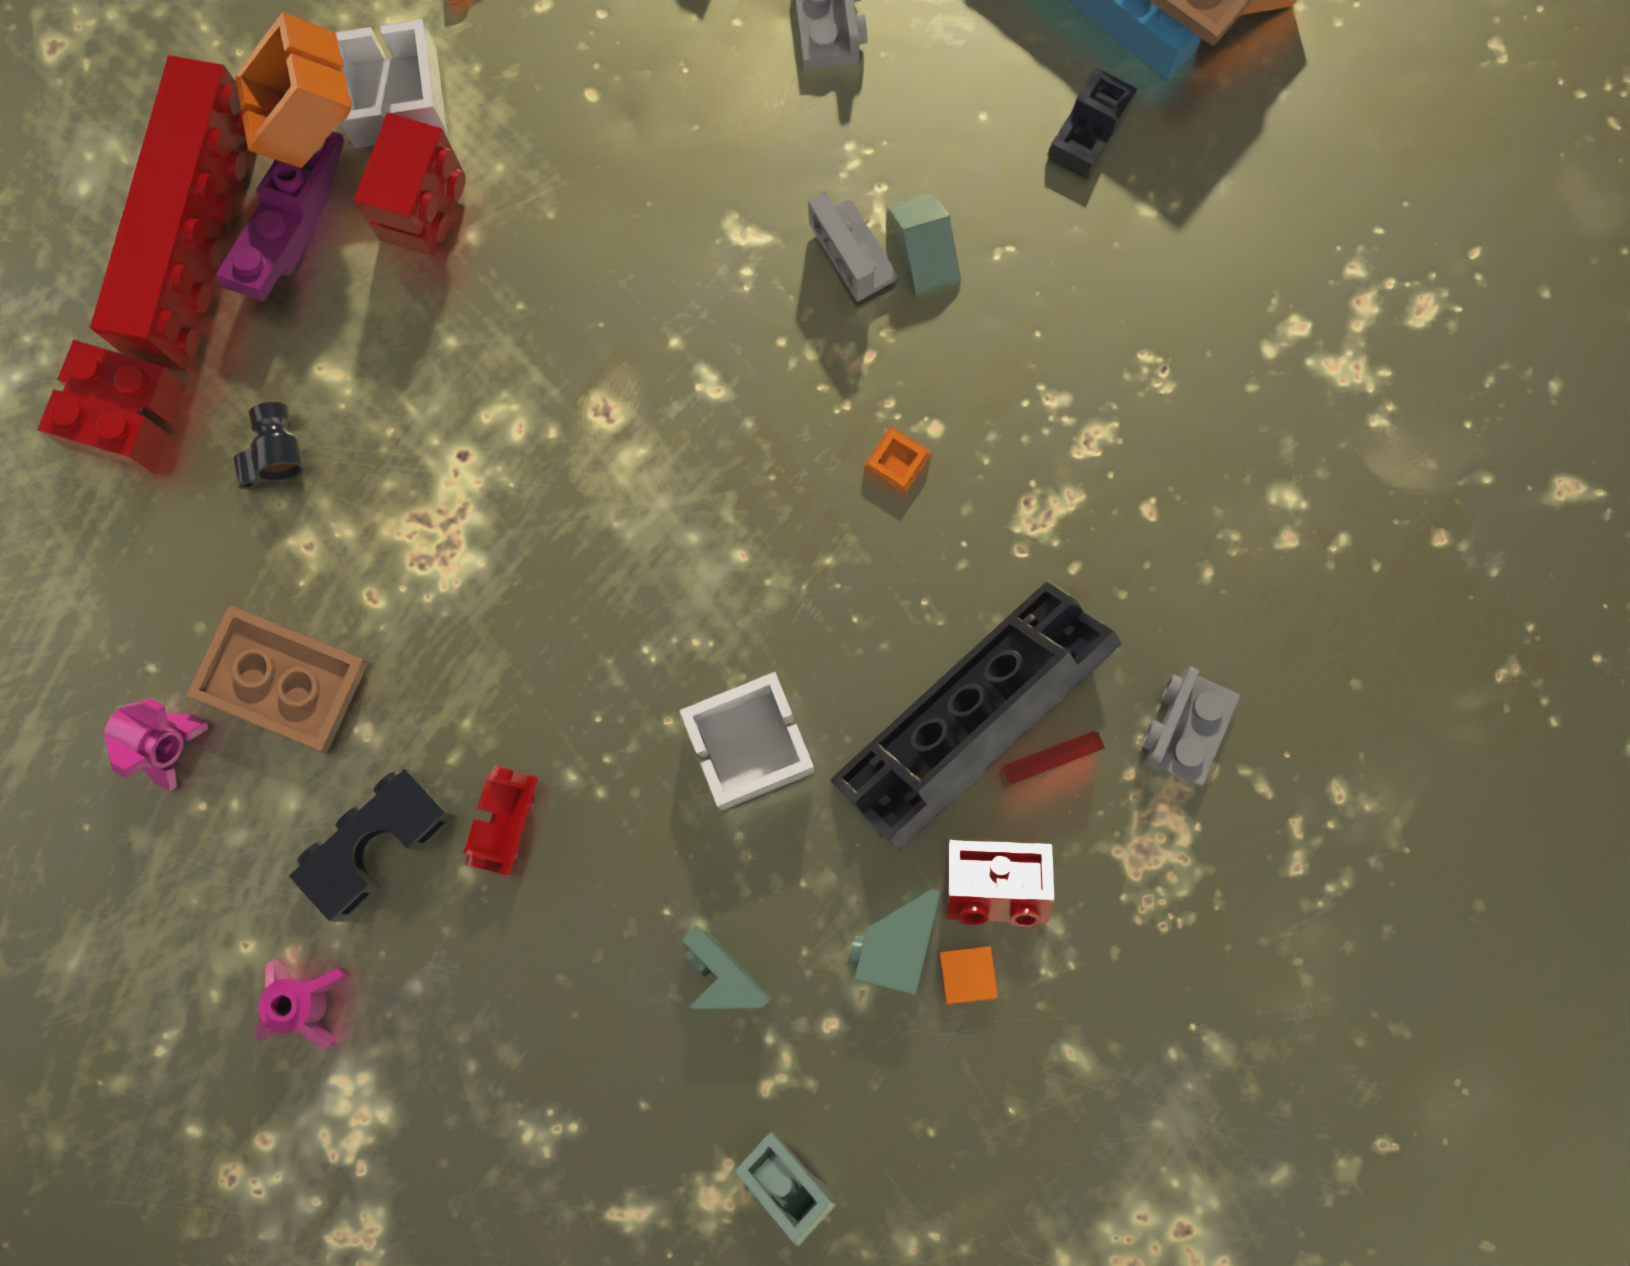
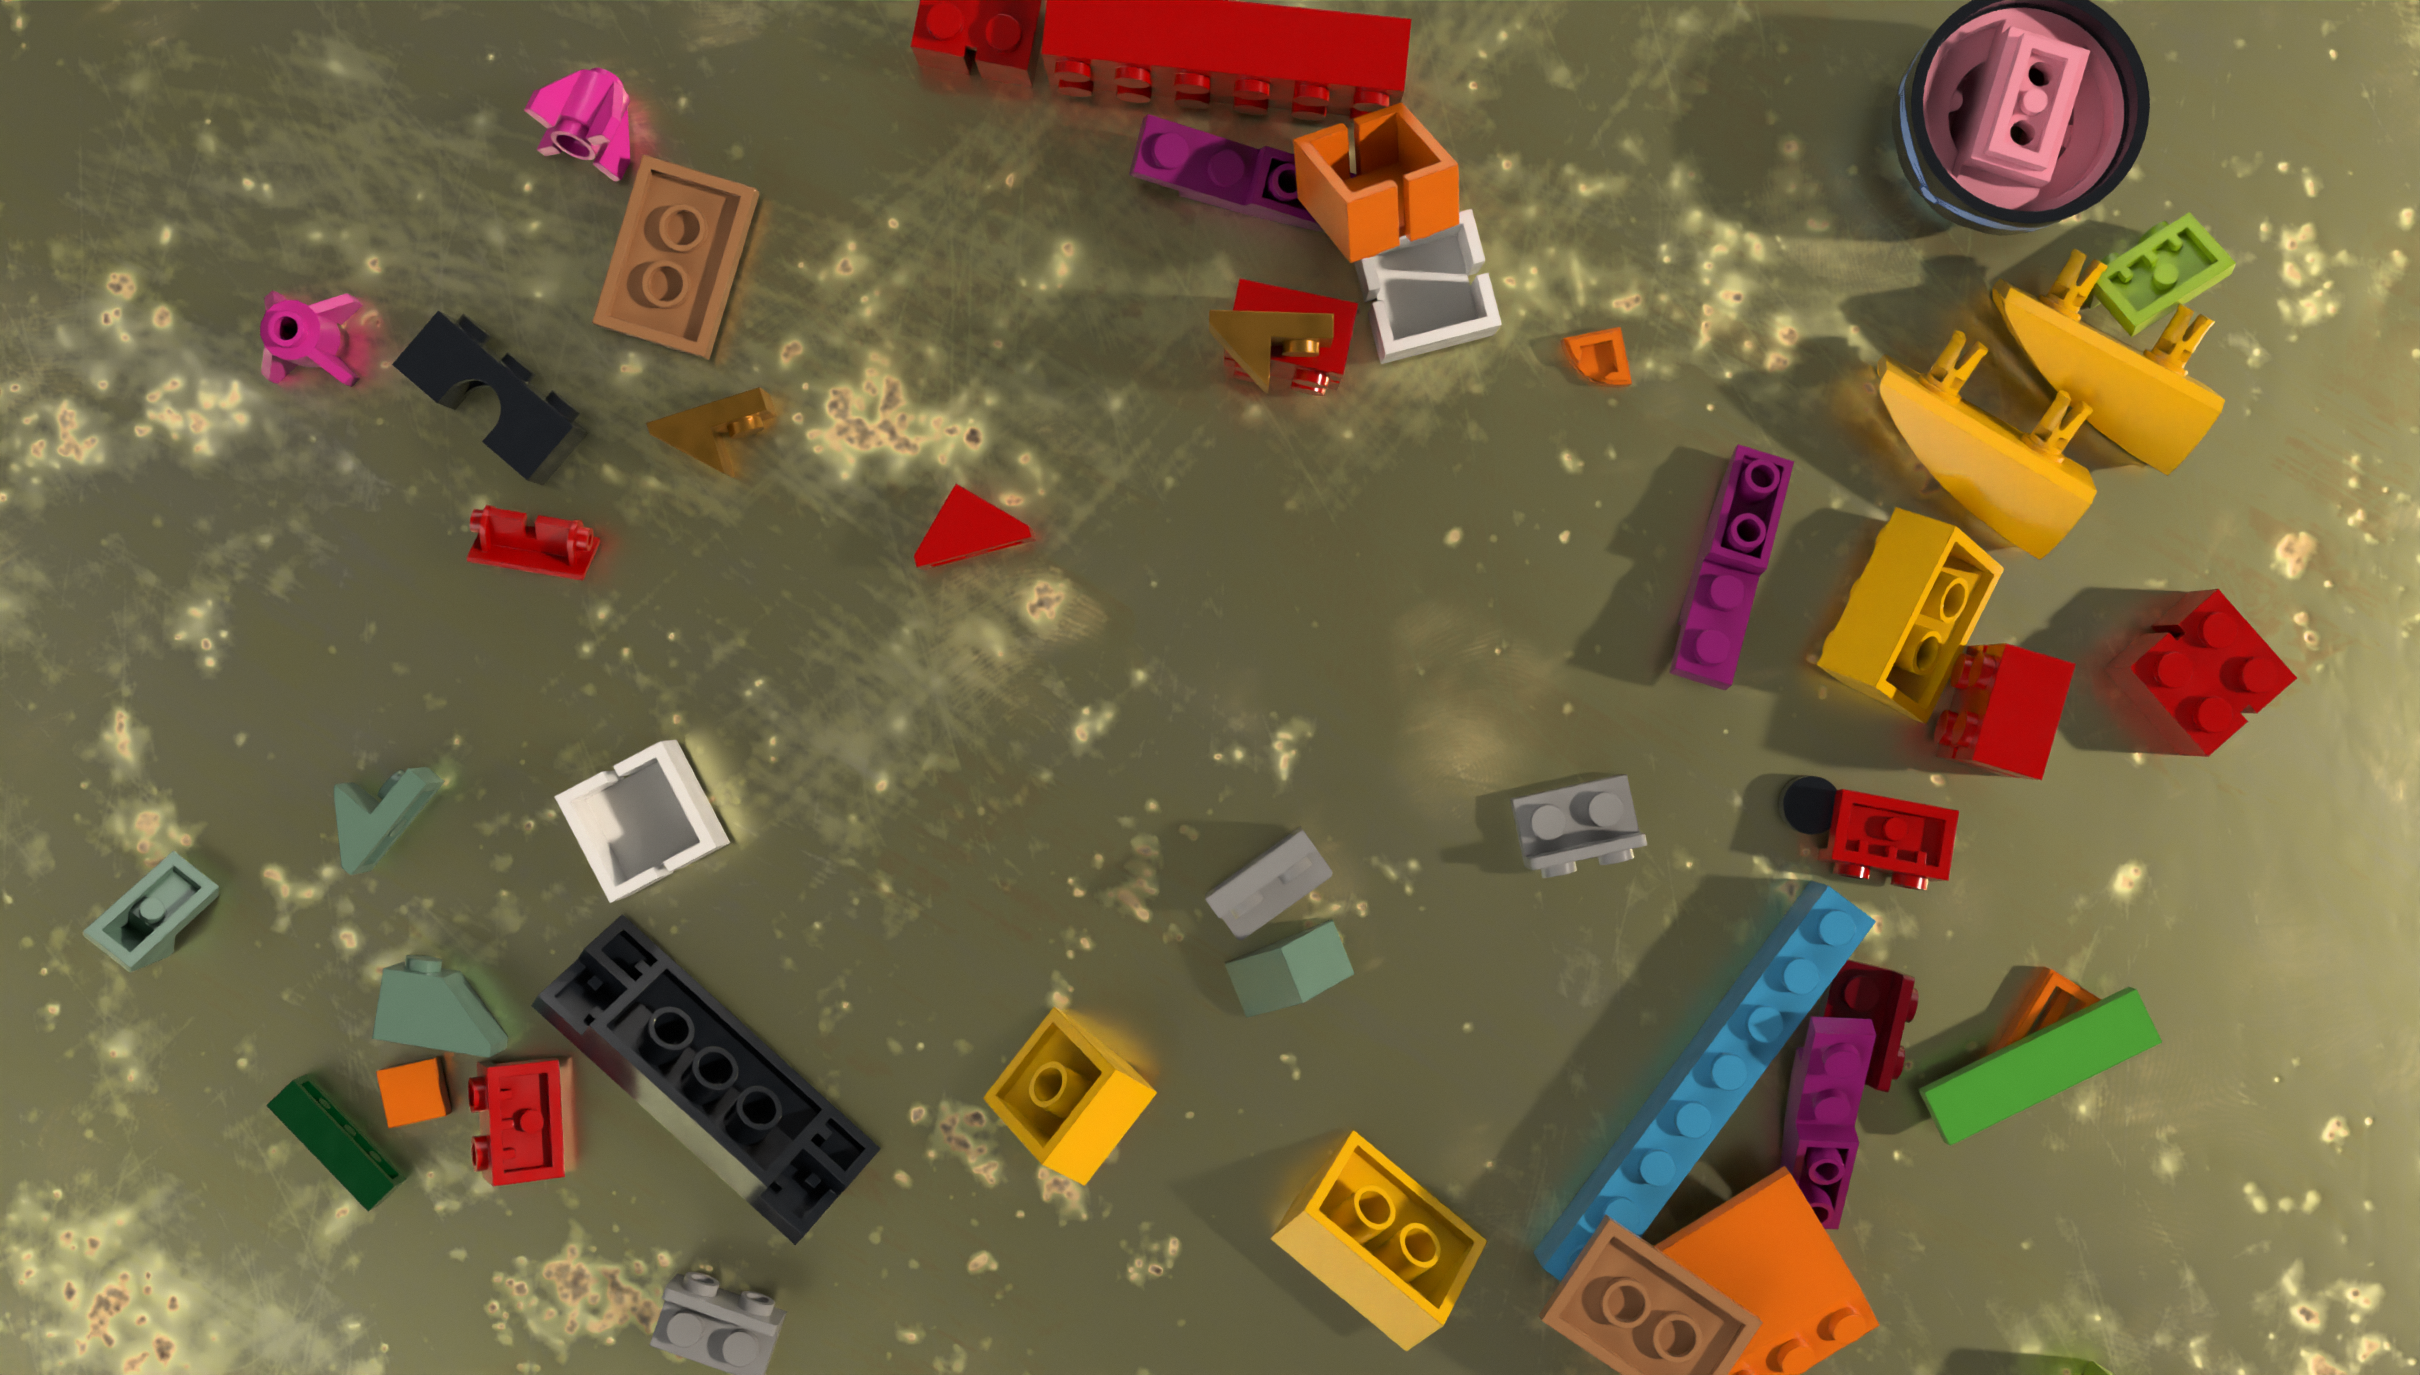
camera: 80 degrees right, 10 degrees up
black piece [233,402,305,489] -> none
orange tile [864,426,932,495] -> none
clear red tile [999,730,1105,789] -> none
black slope [1047,68,1138,177] -> none
none -> dark green piece [266,1074,406,1212]
none -> pearl gold slope [646,387,777,478]
none -> red slope [914,484,1036,570]
none -> yellow slope [983,1007,1157,1186]
none -> pearl gold slope [1209,310,1334,394]
none -> yellow slope [1270,1130,1488,1352]

